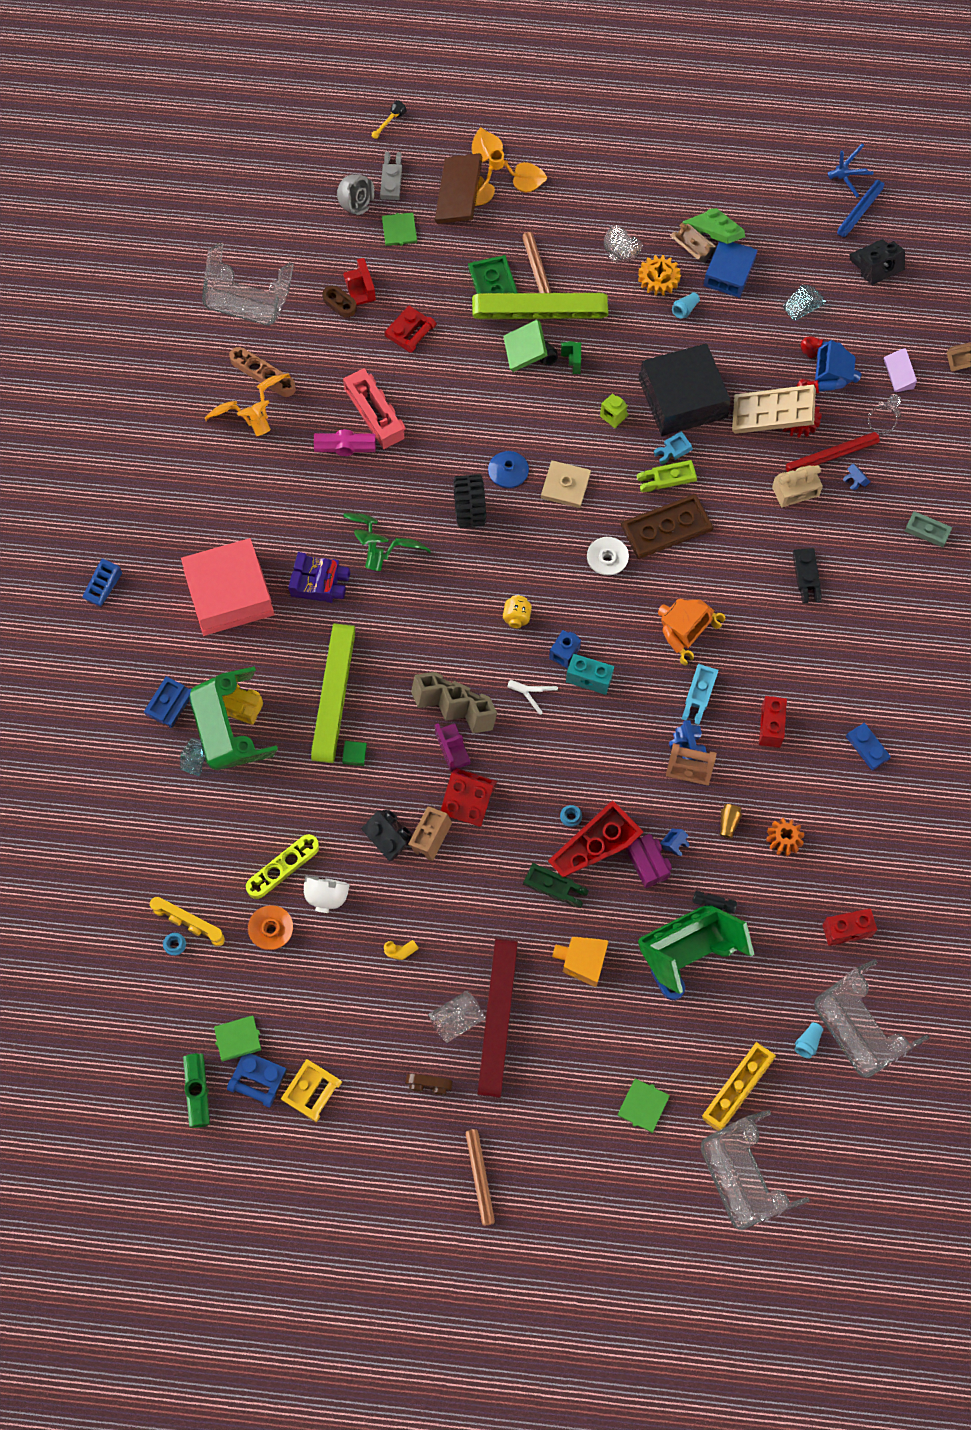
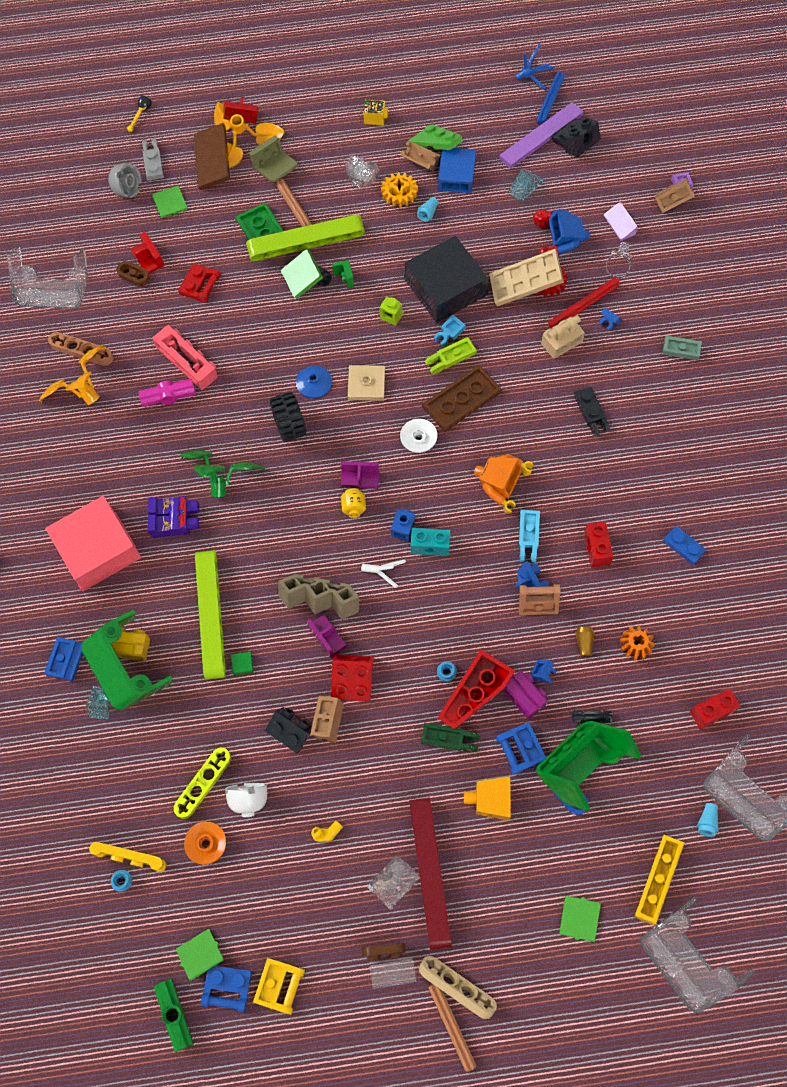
camera: 10 degrees left, 0 degrees up
none -> red panel [223,96,258,123]
none -> olive bracket [249,135,298,183]
none -> magenta panel [341,461,379,489]
none -> brick [363,100,388,125]
none -> clear plate [370,959,416,989]
none -> tan beam [419,956,497,1019]
none -> blue plate [495,722,546,775]
none -> medium lavender tile [499,102,584,169]

